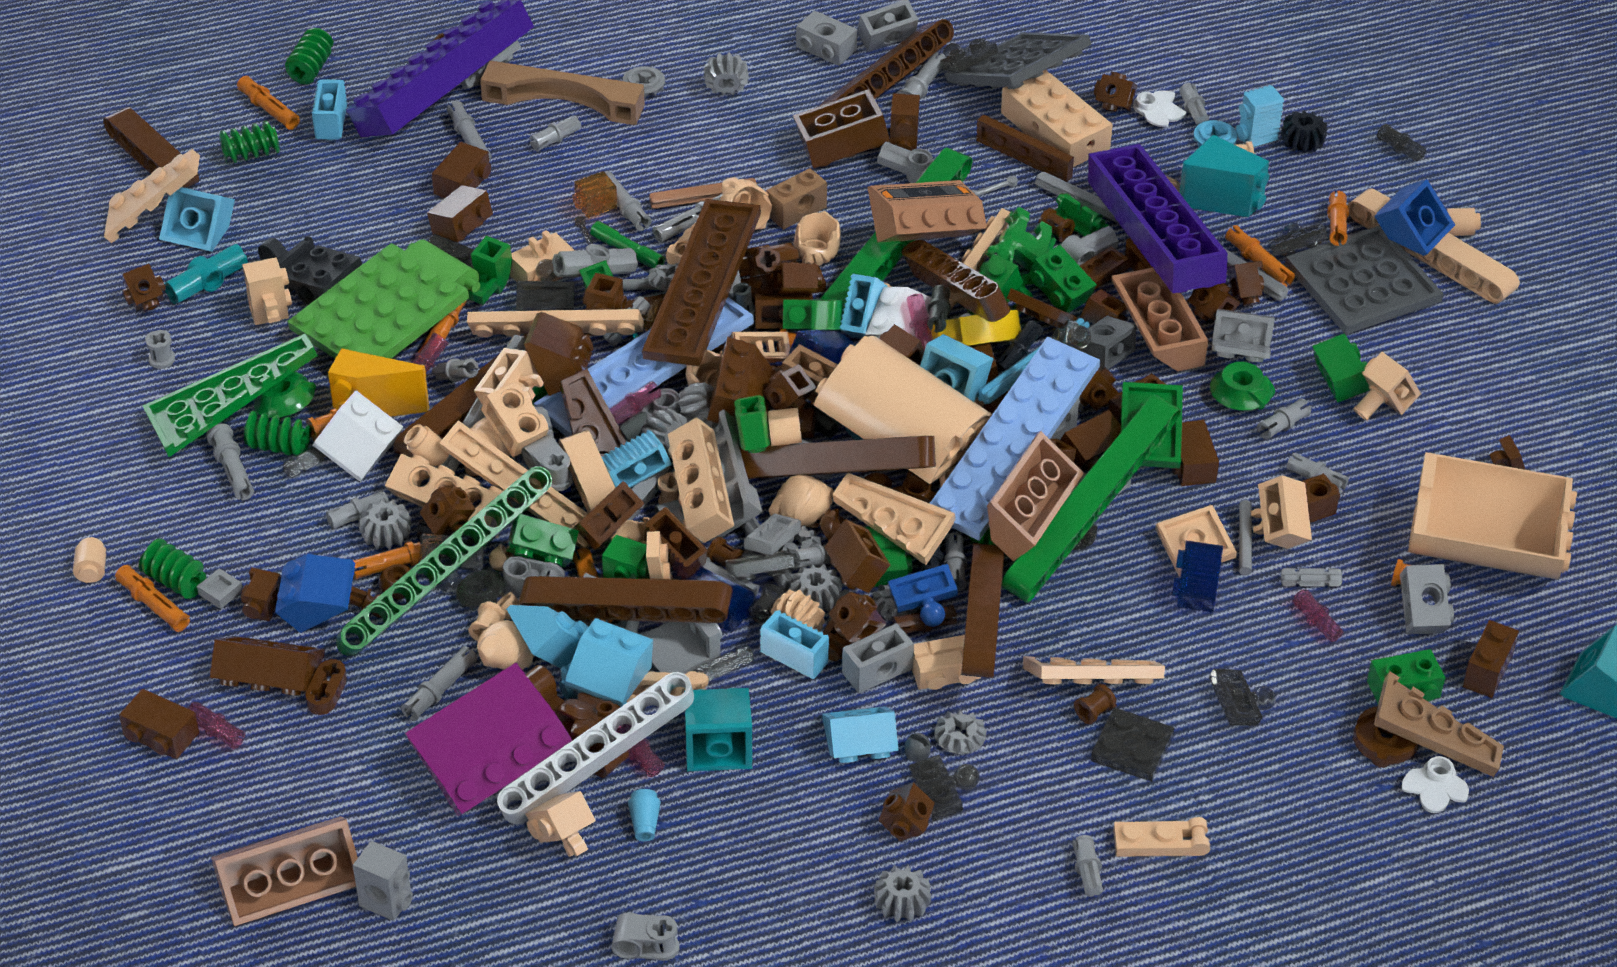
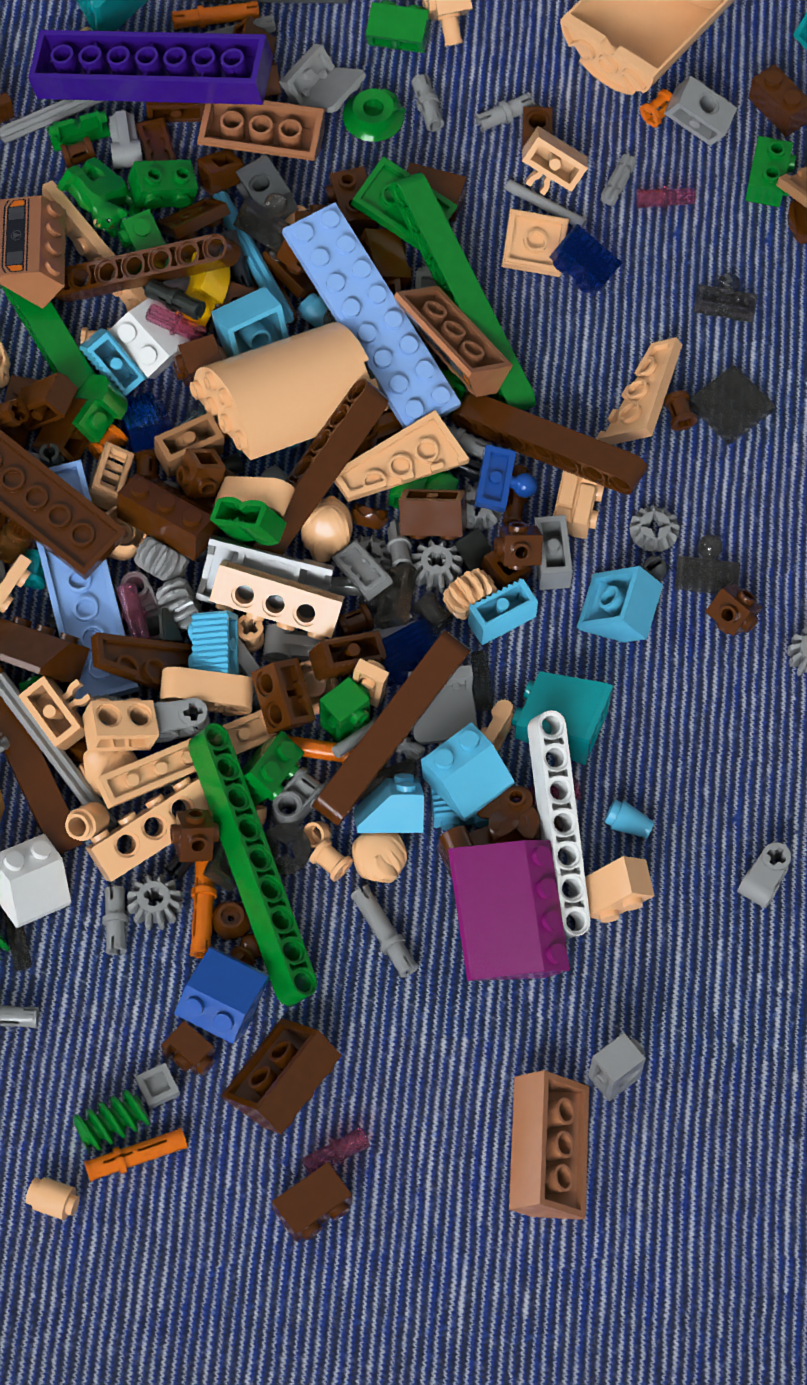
camera: 65 degrees left, 20 degrees up
reddish brown beam [305,659,347,715] -> none

